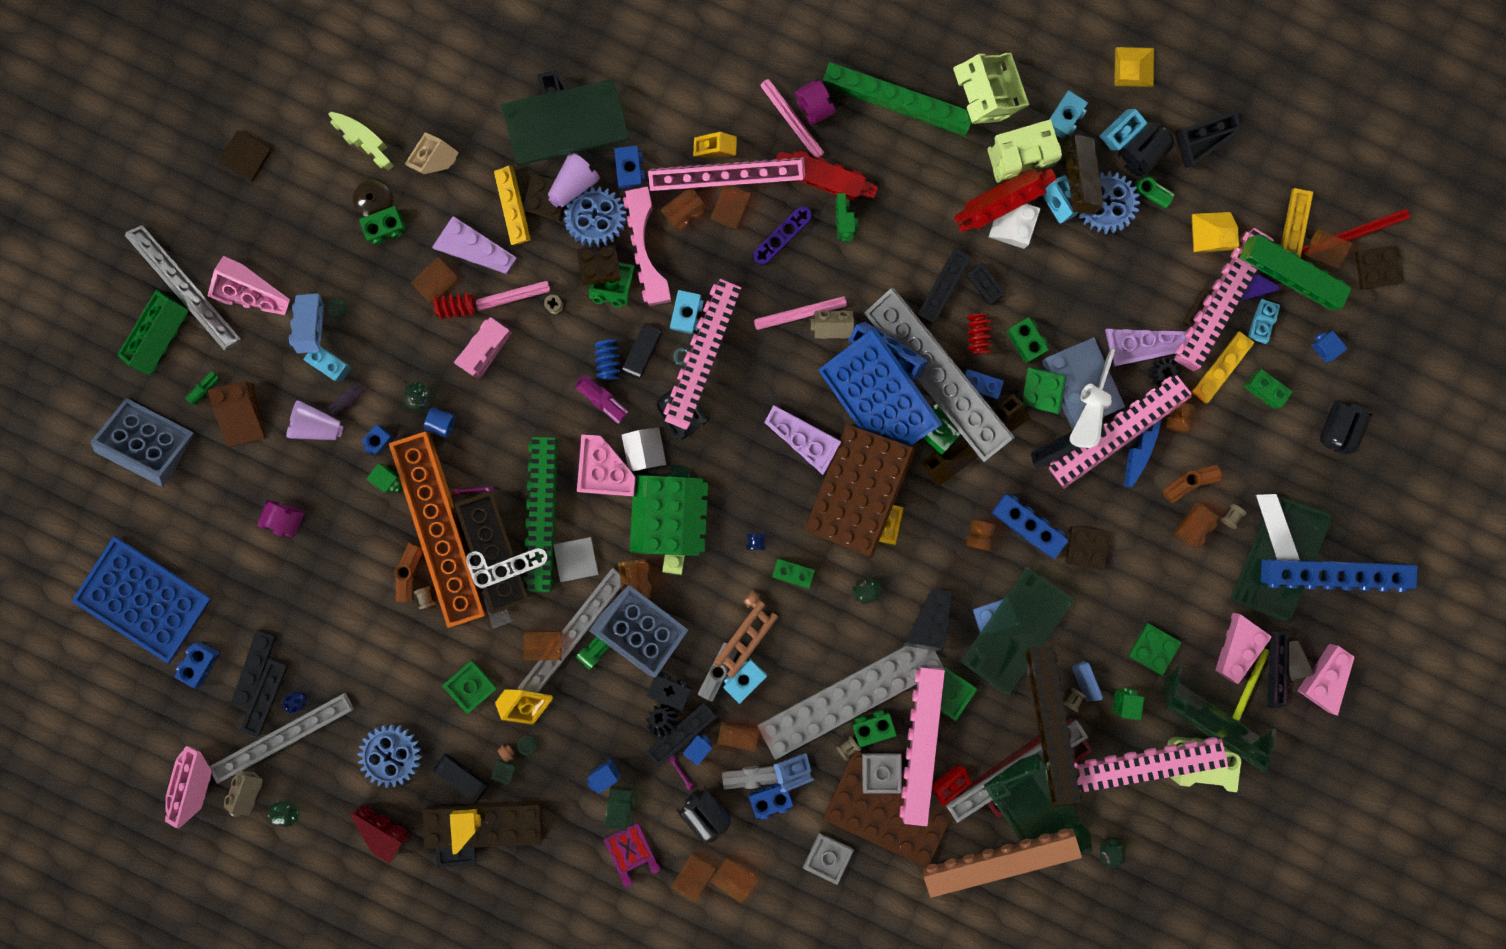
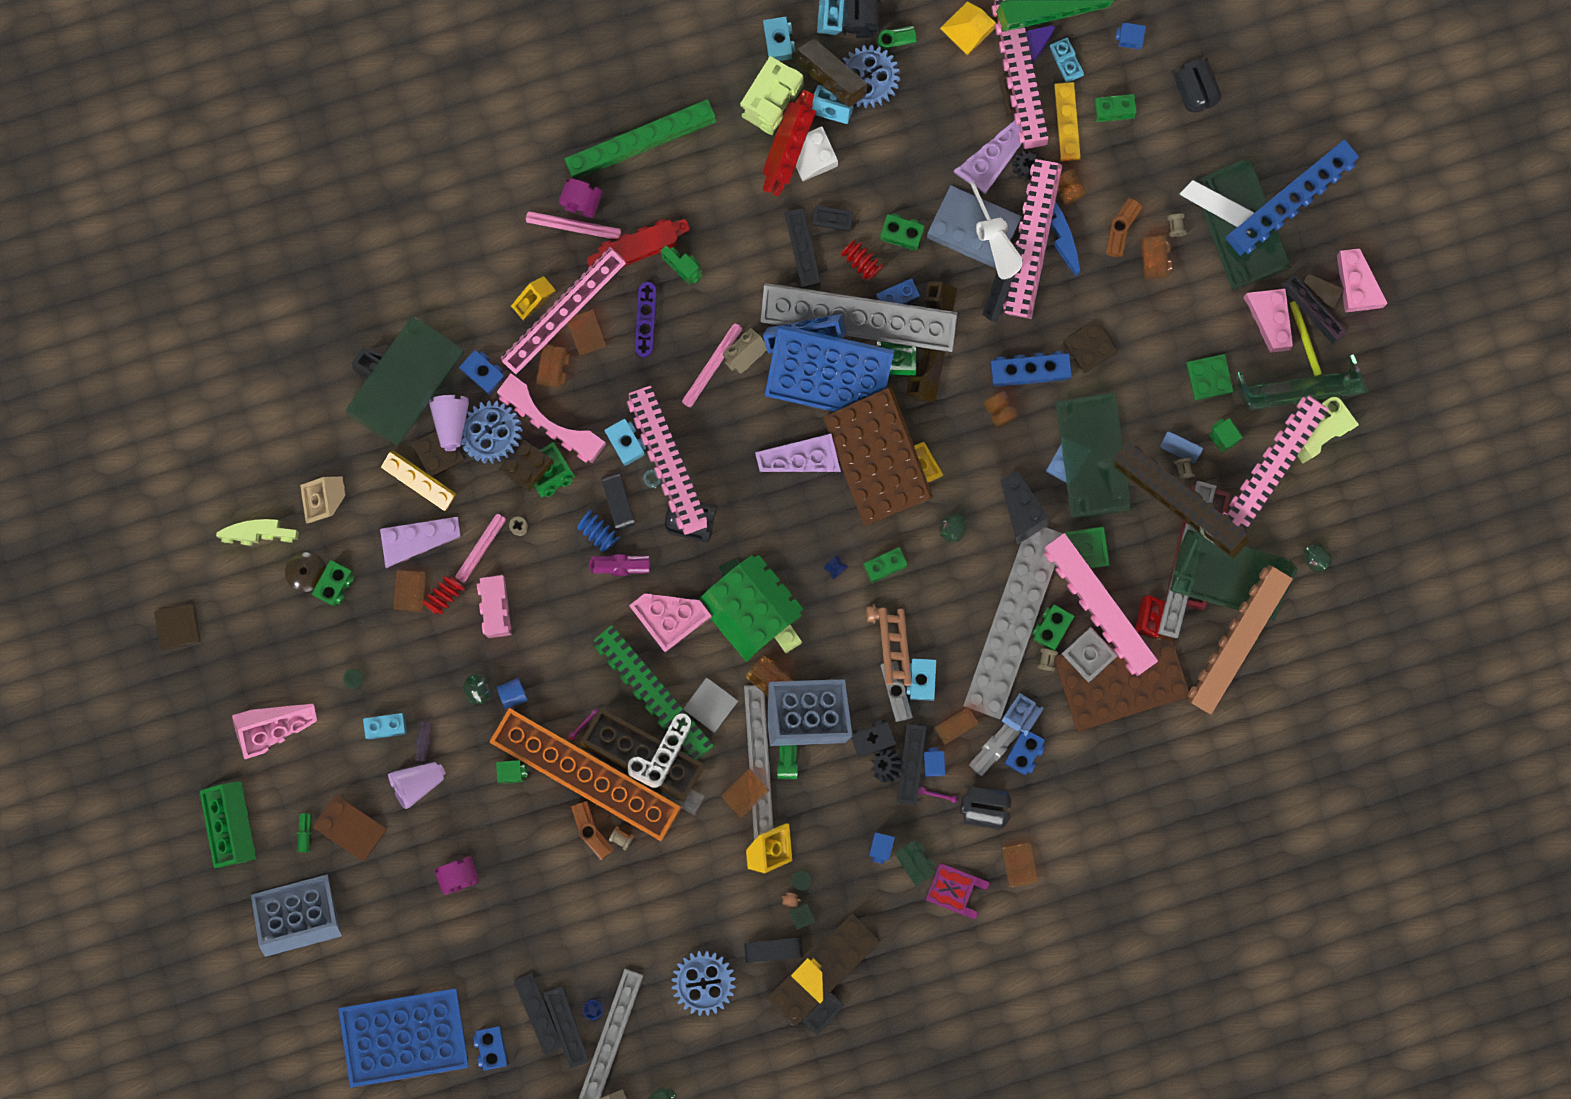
camera: 40 degrees left, 5 degrees down
light grey tile [125,225,241,351] -> none
medium blue brick [289,293,324,353] -> none
dark red slope [350,805,410,863] -> none
blue brick [361,424,395,455] -> none
green plate [442,659,497,715] -> none
white slope [622,427,666,472] -> none
clear orange plate [711,857,758,904] -> none
light grey tile [803,832,854,885] -> none
yellowish green piece [953,53,1029,124] -> none
green plate [1022,367,1067,414] -> none

